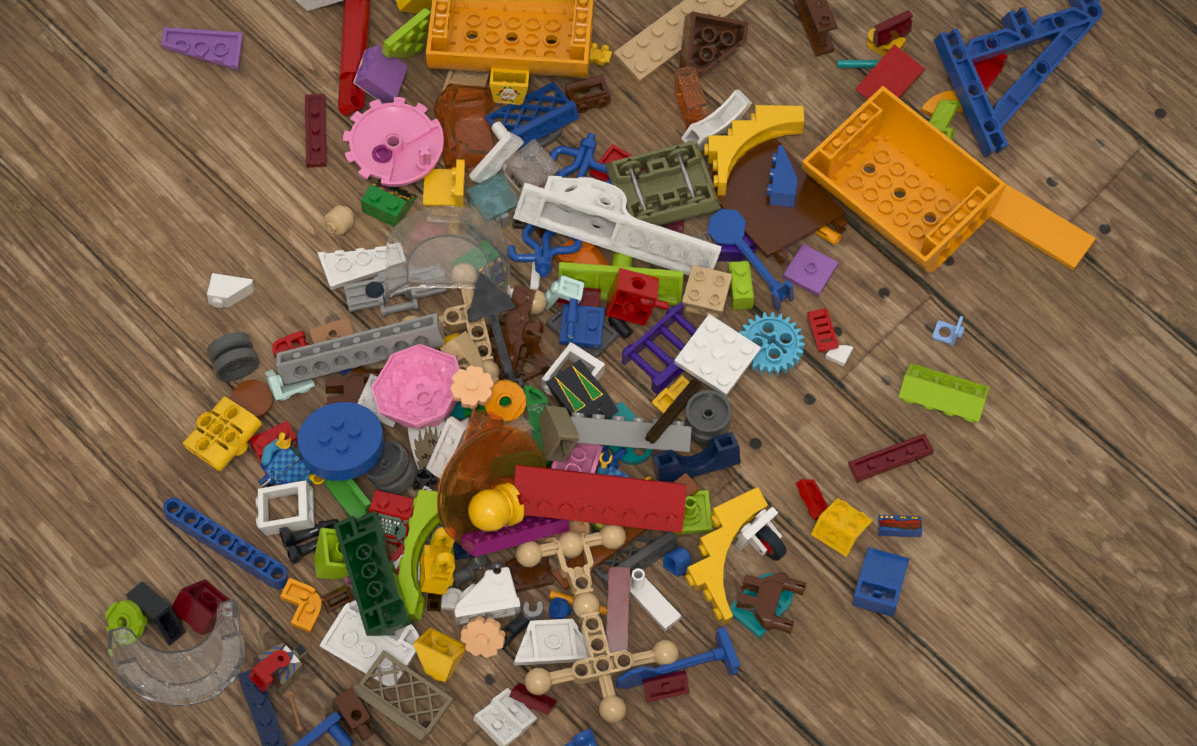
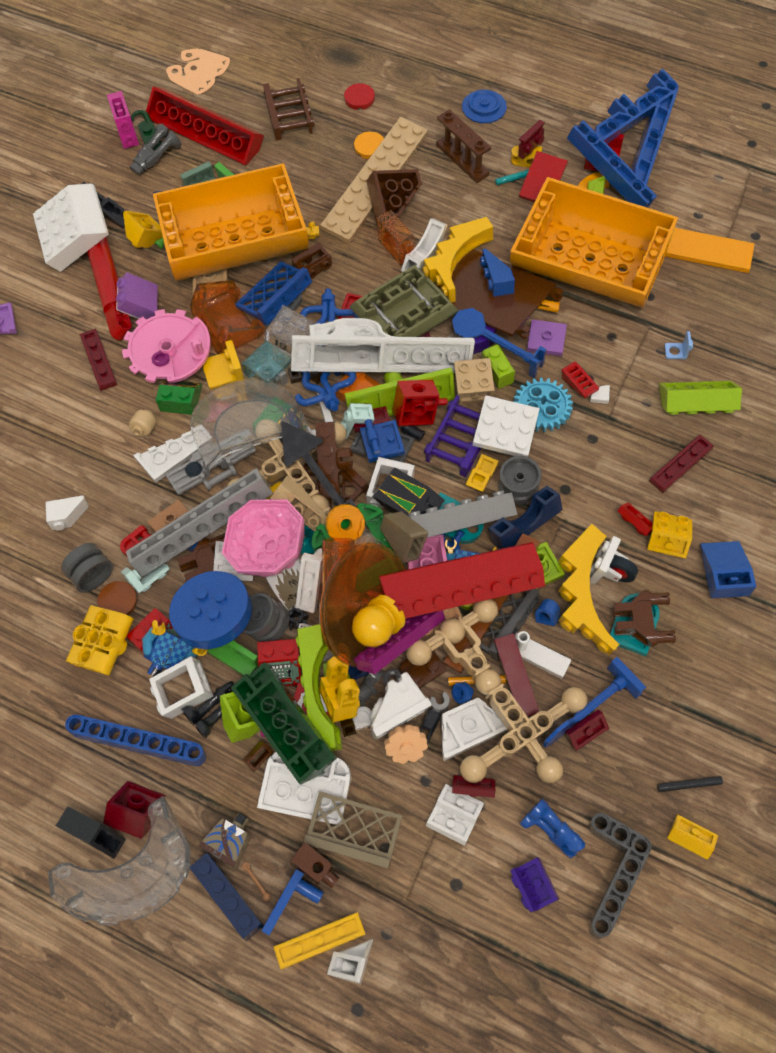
camera: 15 degrees left, 0 degrees up
lime plate [105,599,147,644] -> none
red leg [249,650,290,693] -> none
light orange plate [280,578,322,633] -> none
lime plate [382,8,431,58] -> none
yellow slope [413,627,466,682] -> none
light nougat plant [450,366,494,409] -> none
white piece [469,122,524,186] -> none
yellow torso [490,68,529,106] -> none
dark brown axle [645,380,701,444] -> none
slope [878,515,922,537] -> none

